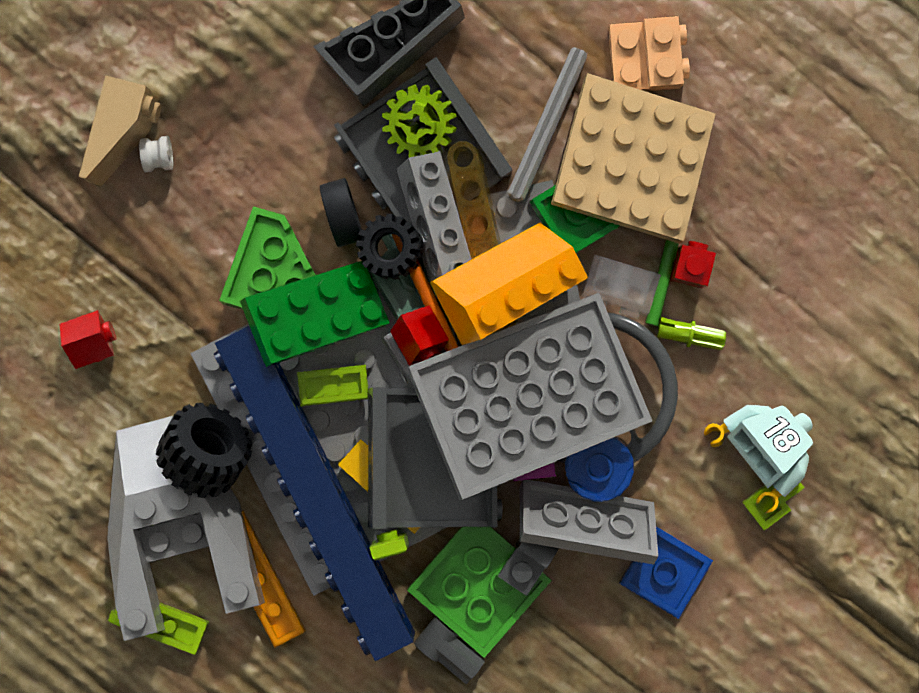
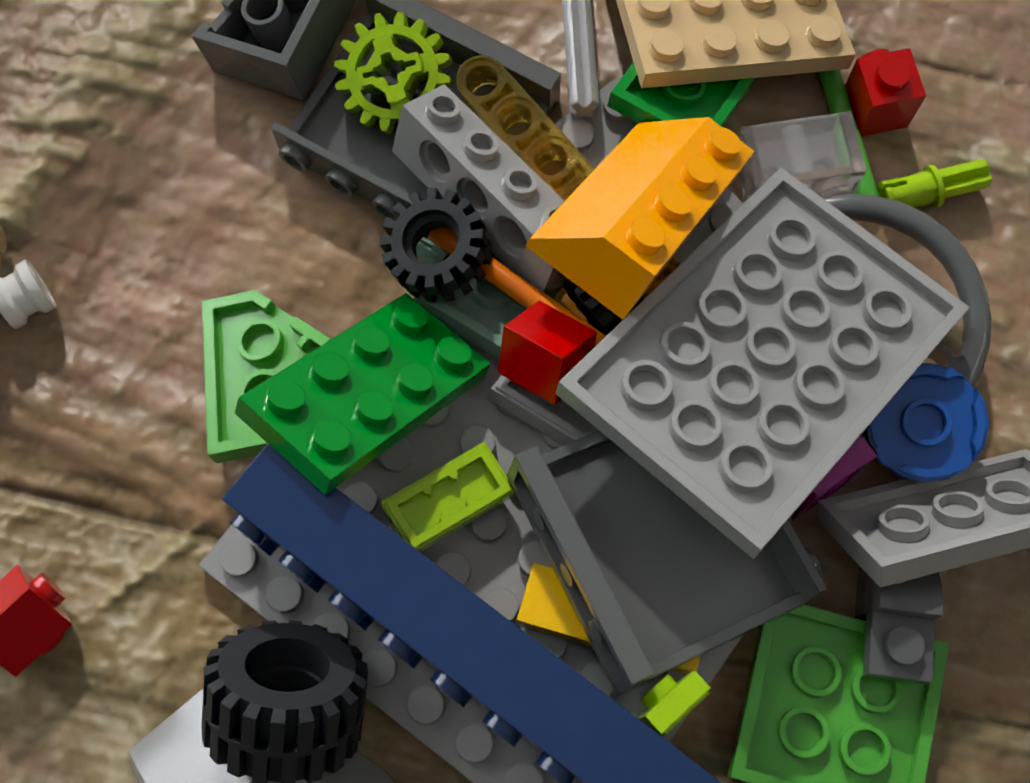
camera: 25 degrees left, 15 degrees down
black tyre [320,178,361,247] -> none

